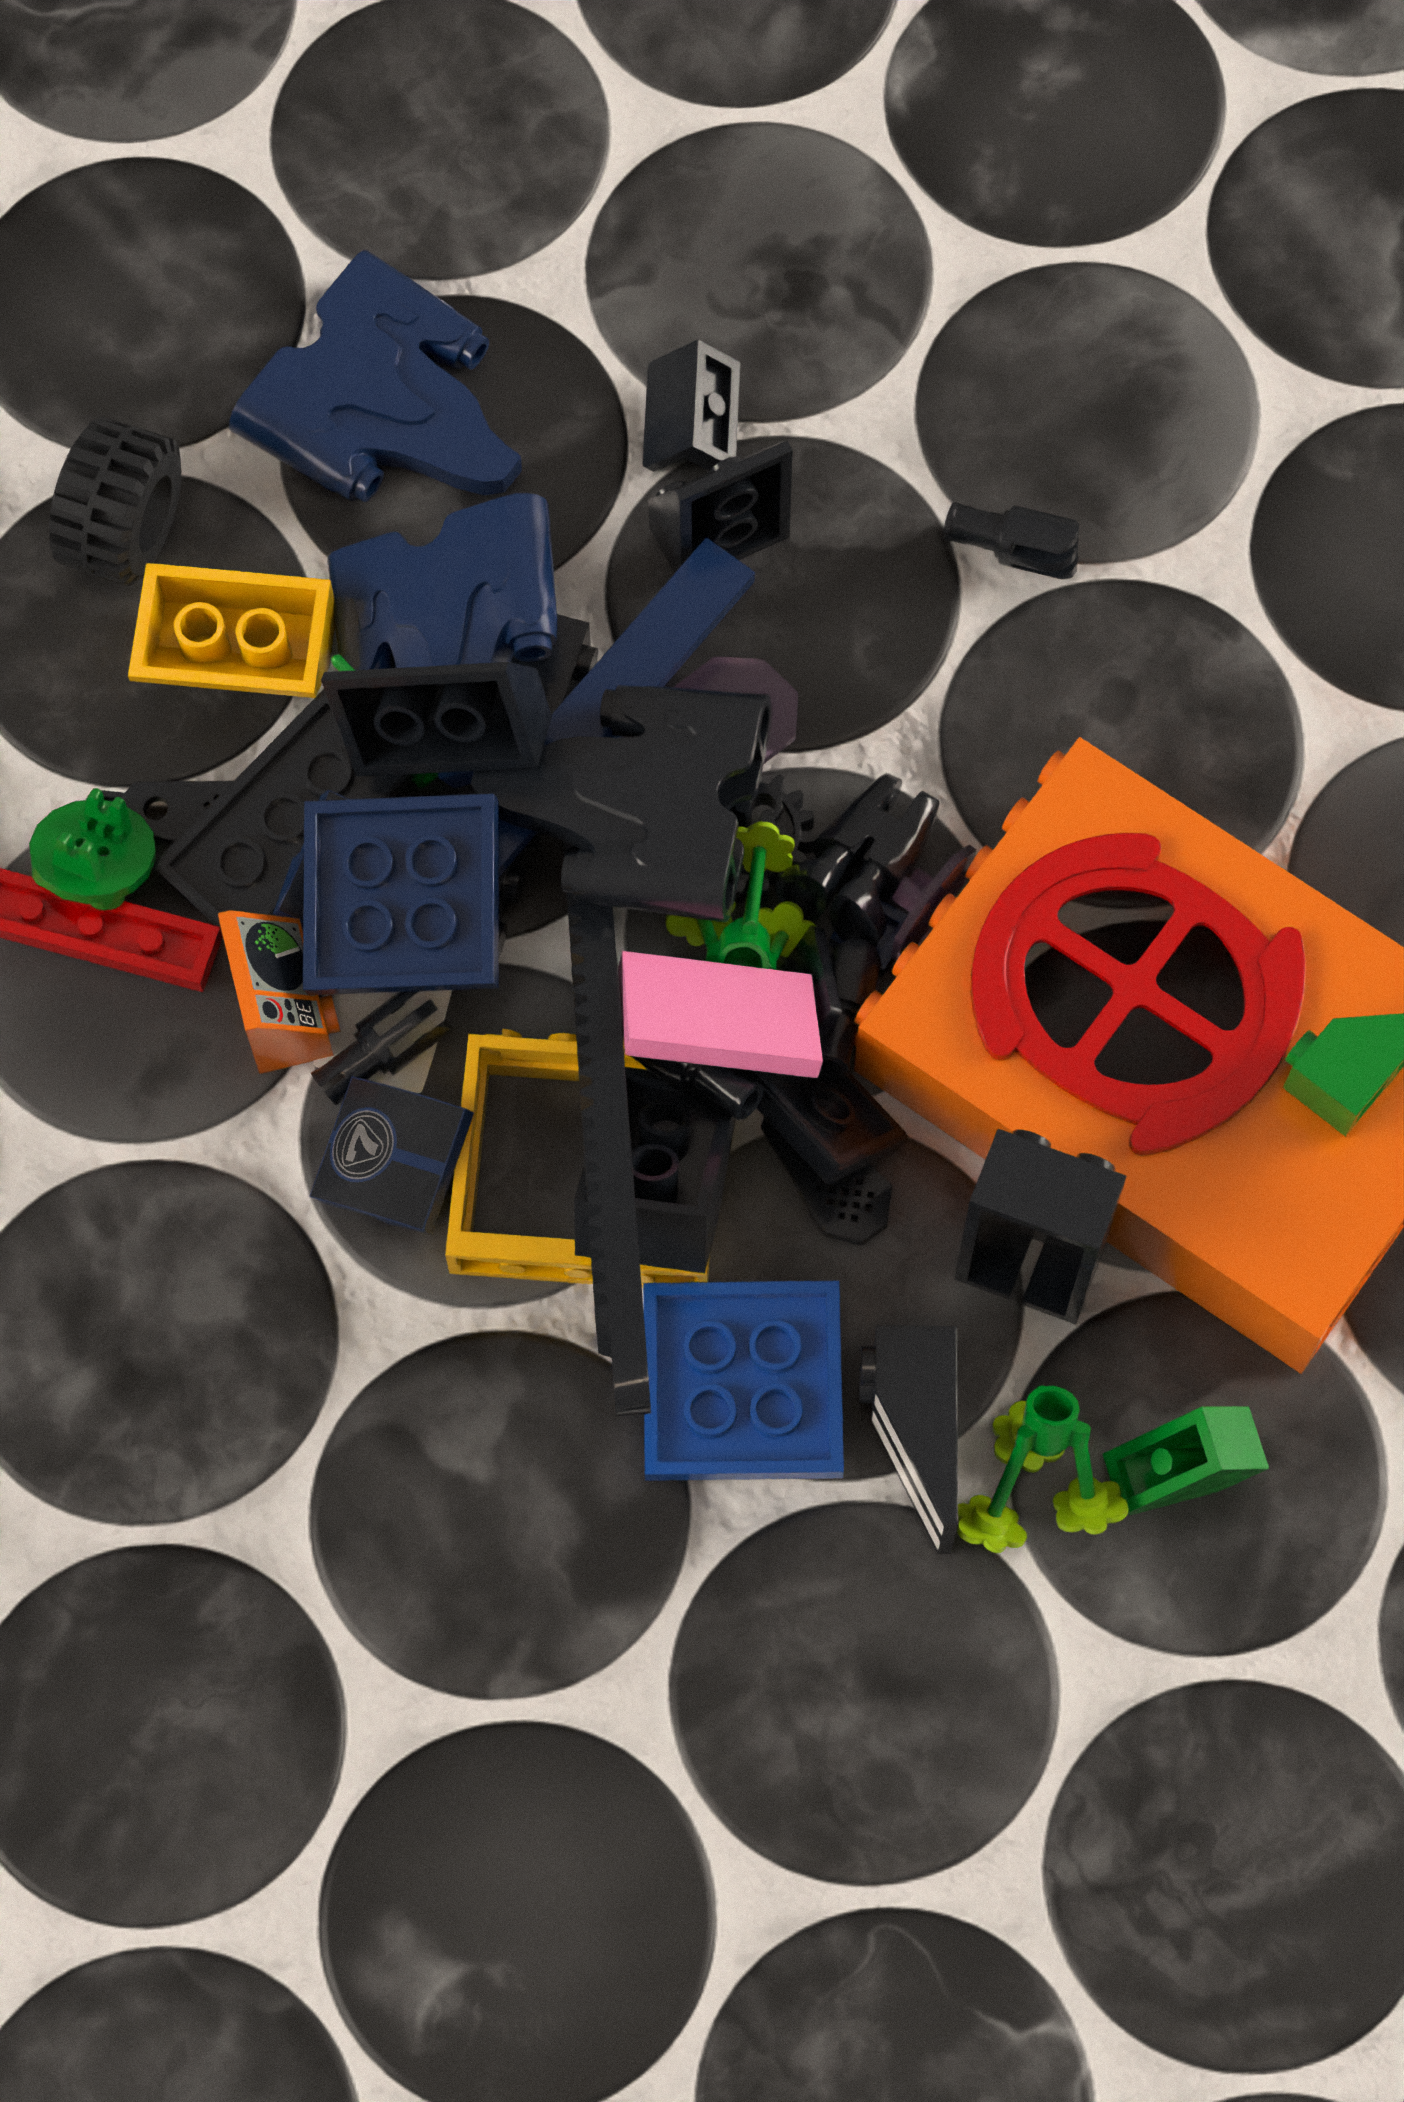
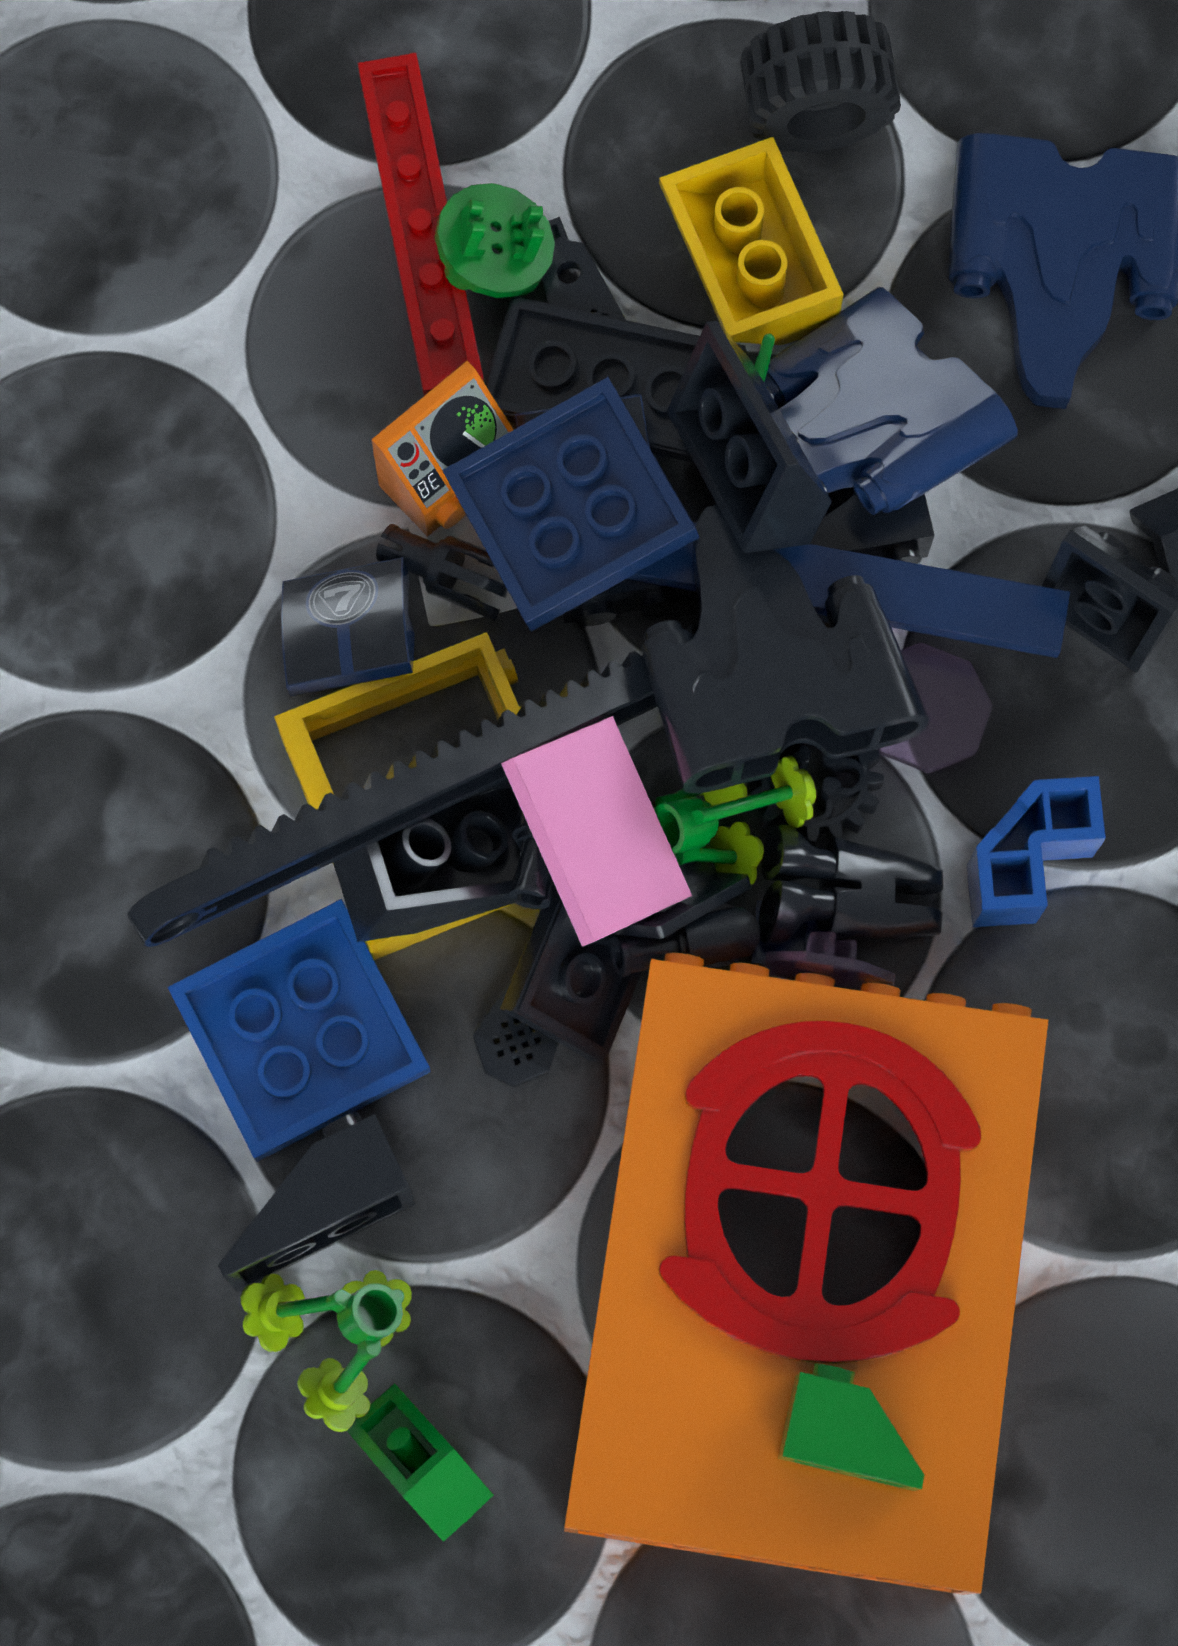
camera: 60 degrees right, 5 degrees up
black piece [954,1129,1127,1325] -> none
none -> blue brick [966,776,1106,927]

